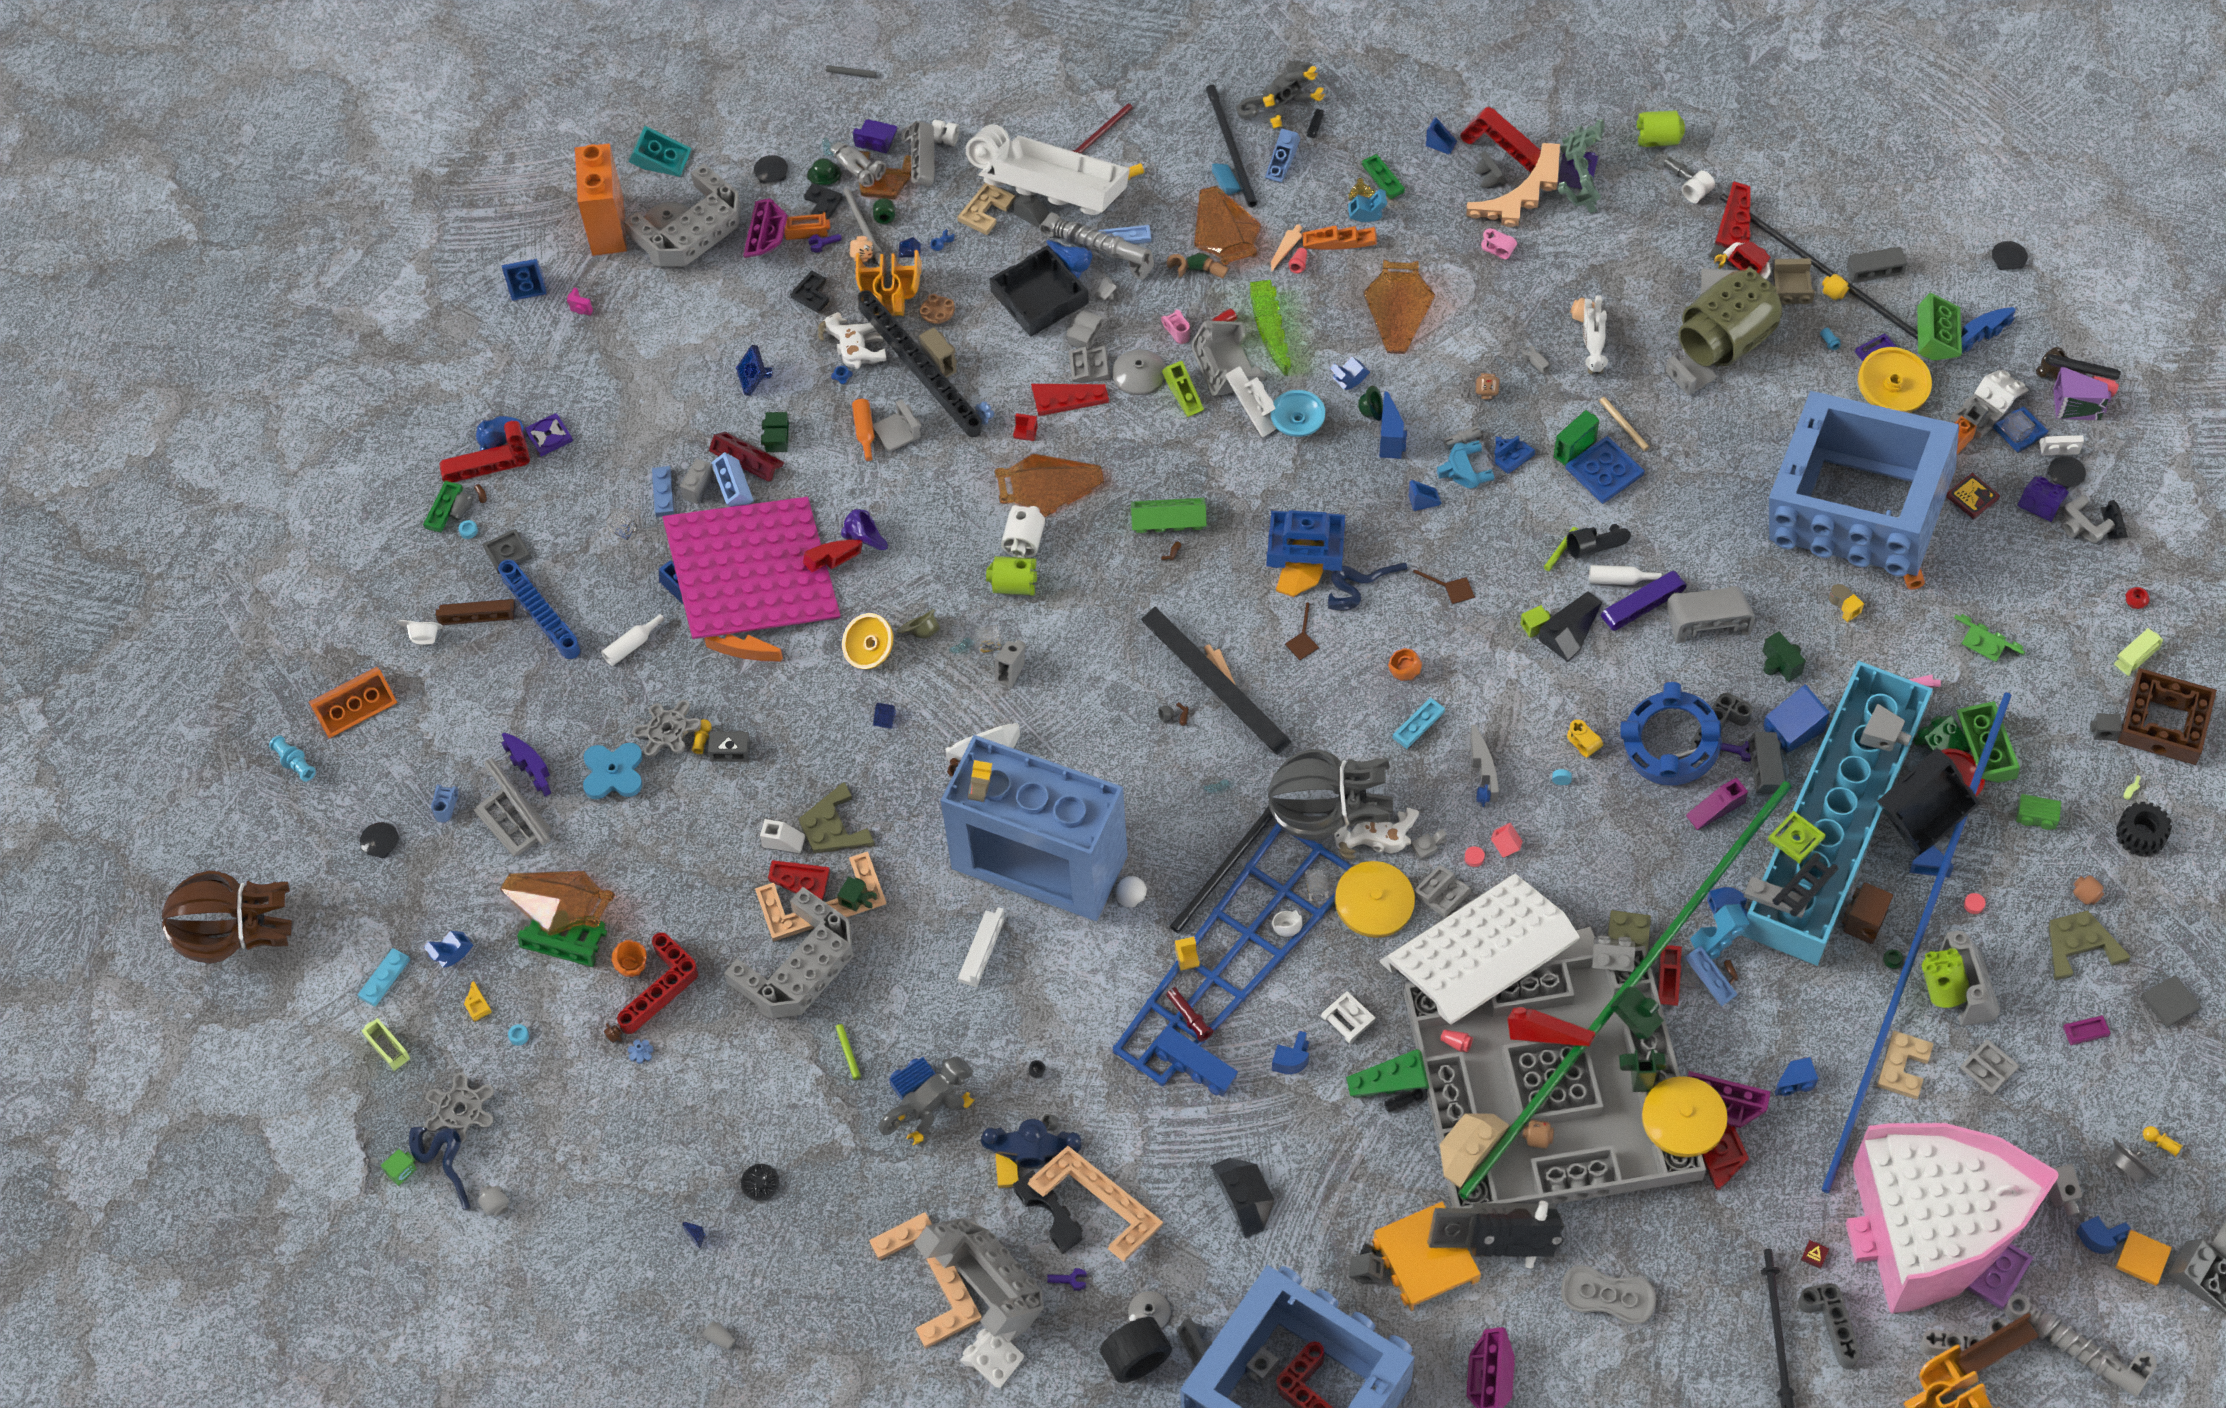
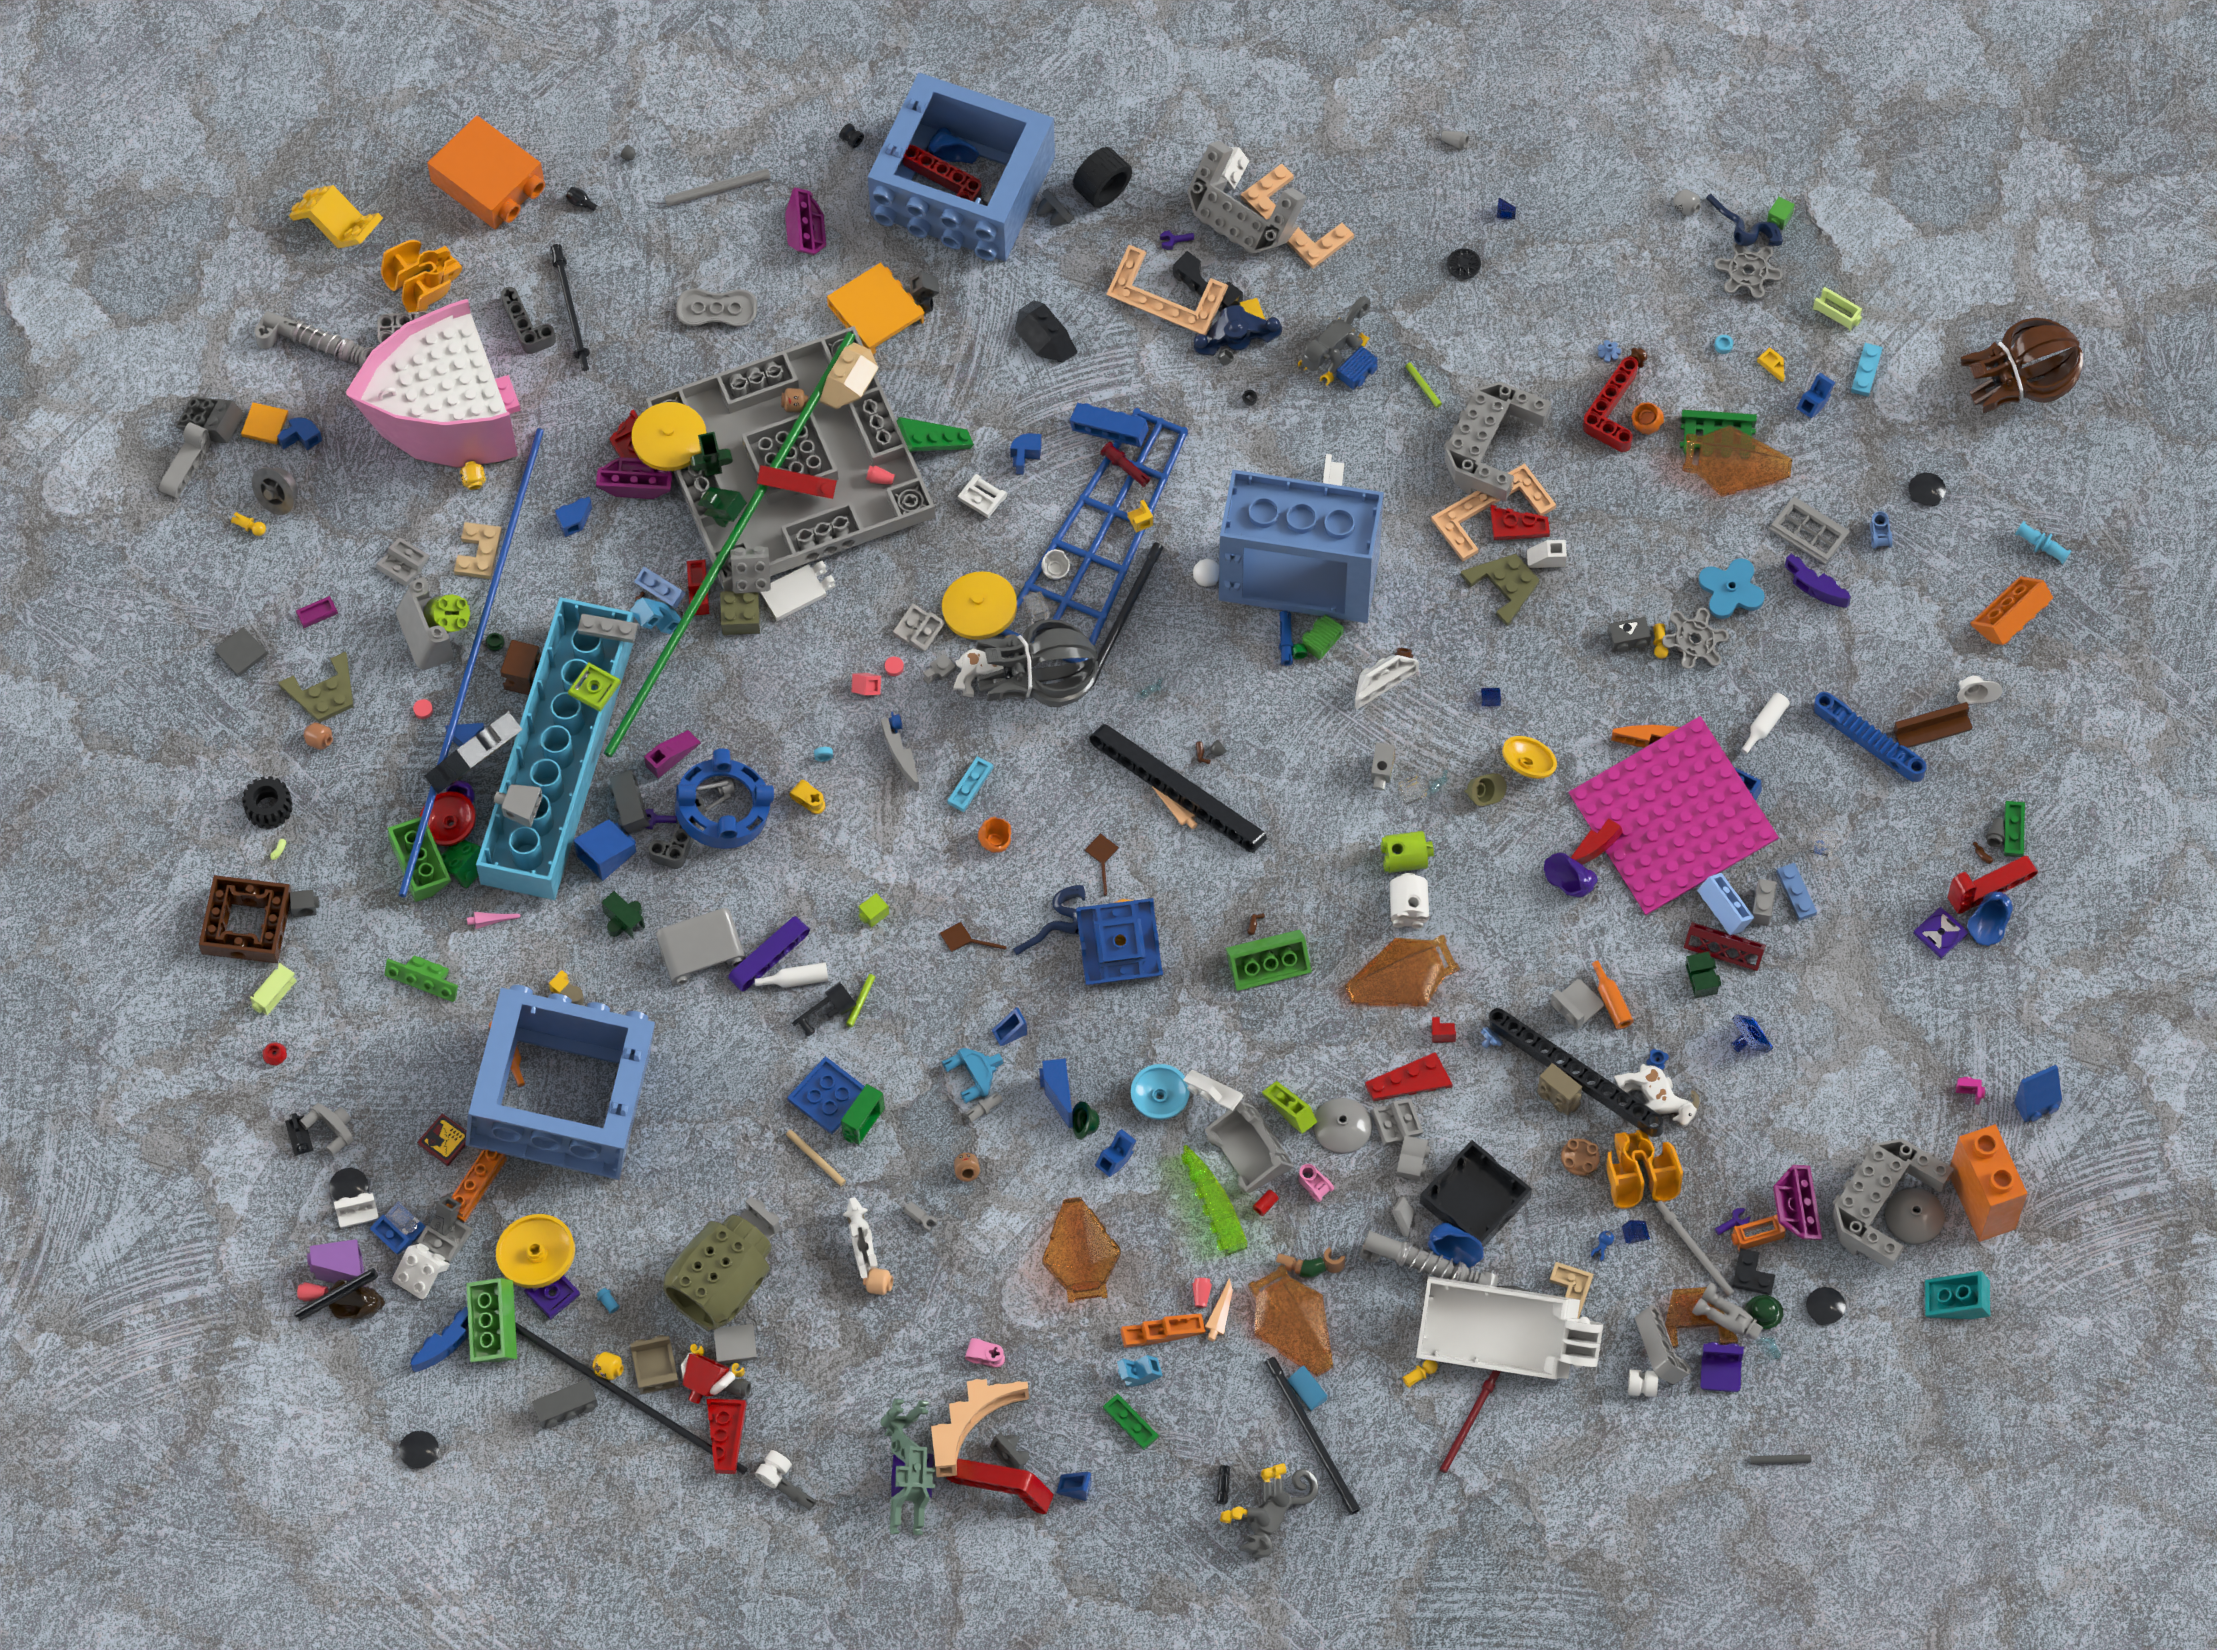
camera: 165 degrees right, 5 degrees up
medium azure tile [458,520,478,539] -> none
dark grey tile [482,528,532,574] -> none
light grey axle [484,758,551,845] -> none
black plate [790,270,829,314] -> none
dark green brick [837,876,878,912] -> none
light nougat head [850,236,873,262] -> none
dark green head [873,198,895,224] -> none
leg [968,760,992,802] -> none
light blue tile [1098,225,1151,244] -> none
light grey dish [1128,1291,1171,1329] -> none
medium blue slope [1265,128,1301,183] -> none
clear yellow piece [1348,178,1375,201] -> none
white slope [1380,874,1580,1025] -> none
piece [1427,1201,1564,1268] -> none
blue slope [1494,436,1535,474] -> none
black wedge [1539,591,1602,662] -> none
lime cylinder [1637,110,1685,147] -> none
blue brick [1707,887,1747,916] -> none
black bar [1773,853,1839,917] -> none
dark red tile [1801,1240,1829,1269] -> none
reddish brown panel [1954,1312,2039,1376] -> none
bright green brick [2016,794,2062,830] -> none
dark purple bracket [2017,476,2069,522] -> none
light grey torso [2048,1163,2082,1217] -> none

